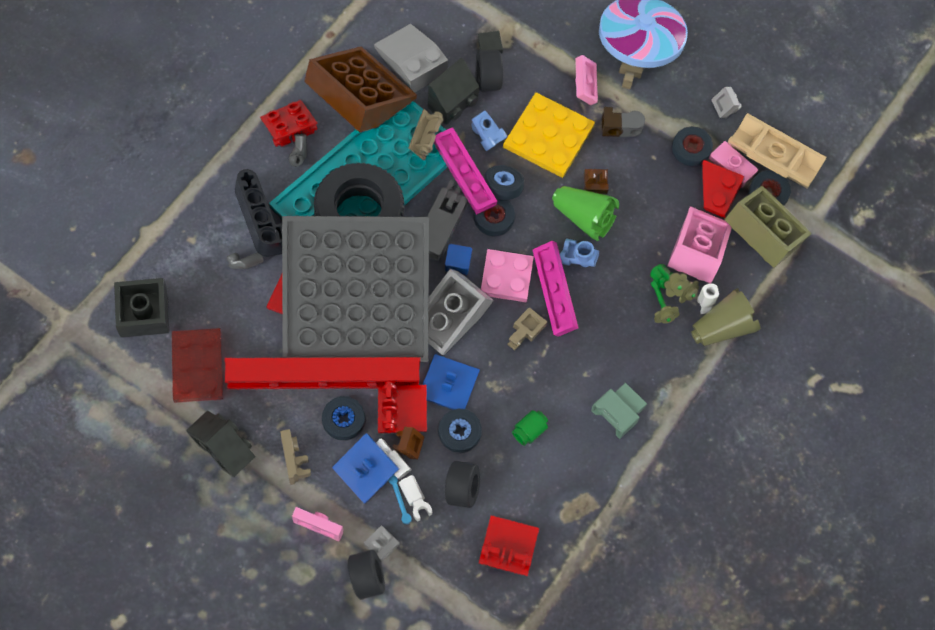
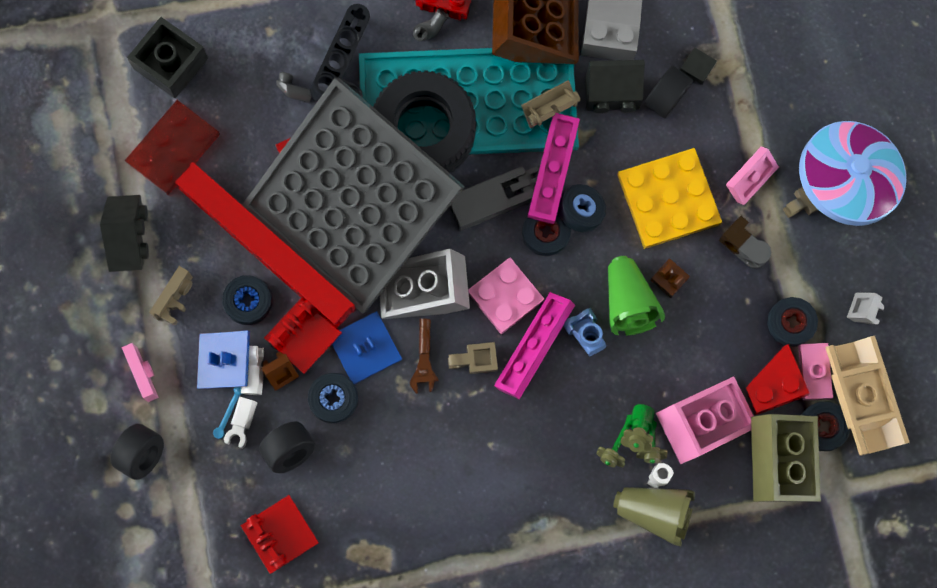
camera: 45 degrees right, 10 degrees up
light grey tile [364,525,399,562] -> none
blue piece [445,244,472,275] -> none
medium blue plate [471,110,507,151] -> none
green brick [512,410,548,446] -> none
sand green piece [591,383,647,439] -> none
none -> reddish brown piece [410,319,438,394]

